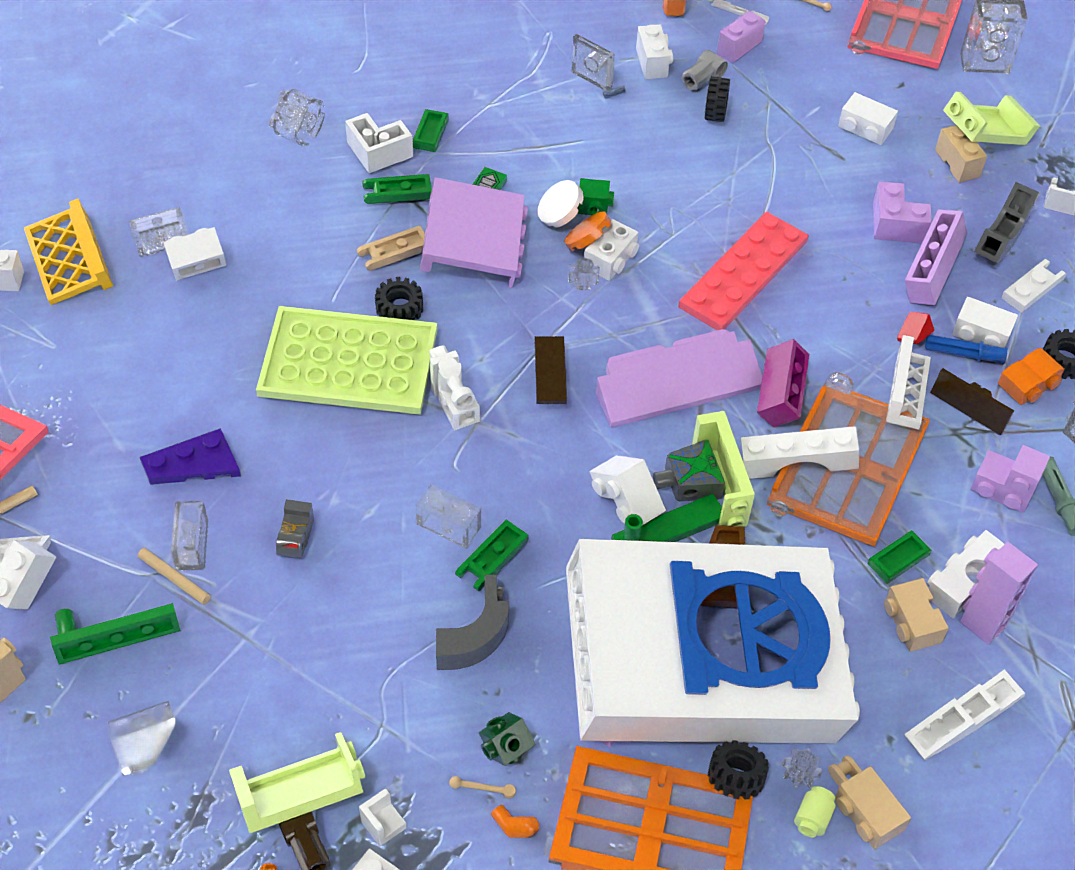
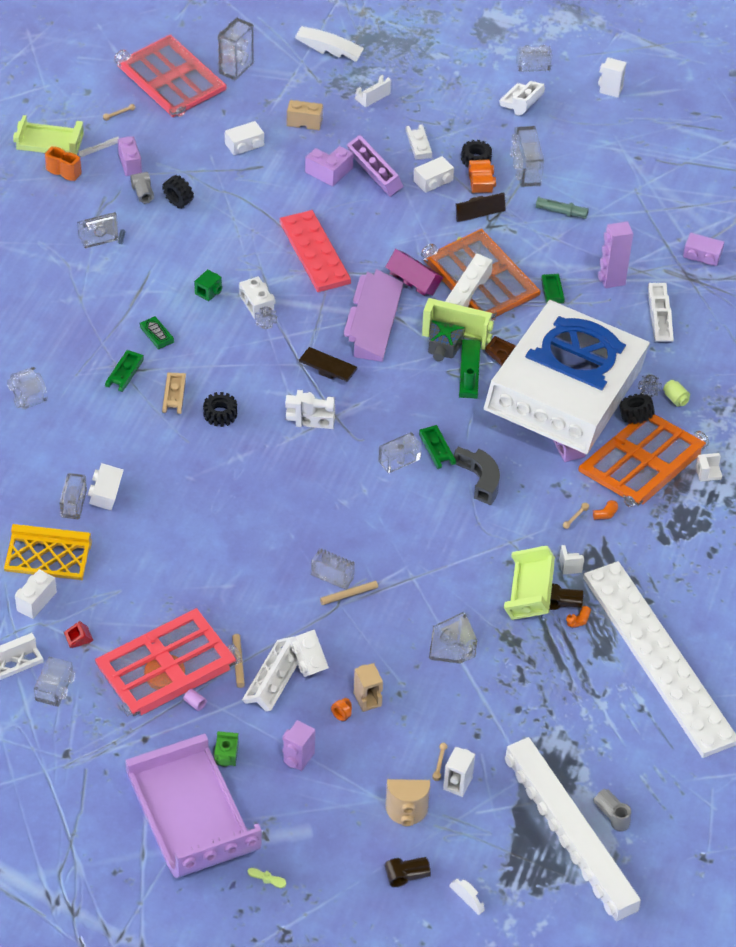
camera: 60 degrees left, 5 degrees down
green piece [50,603,181,665] -> none
dark purple wing [140,428,241,485] -> none
yellowish green plate [256,306,438,415] -> none
dark grey leg [276,499,314,558] -> none
white brick [345,113,413,173] -> none
green tile [412,109,449,153] -> none
lavender panel [420,177,528,288] -> none
brick [478,712,536,766] -> none
white tile [538,180,583,227] -> none
orange tile [564,211,611,251] -> none
white brick [589,455,666,524] -> none
white brick [636,24,673,79] -> none
tan brick [828,755,911,850] -> none
tan brick [884,578,949,652] -> none
white fence [886,335,931,430] -> none
slope [897,312,935,344] -> none
blue axle [925,335,1008,364] -> none
white arch [927,530,1004,619] -> none
yellowish green panel [943,92,1040,145] -> none
lavender brick [970,445,1050,513] -> none
dark grey arch [974,182,1040,263] -> none

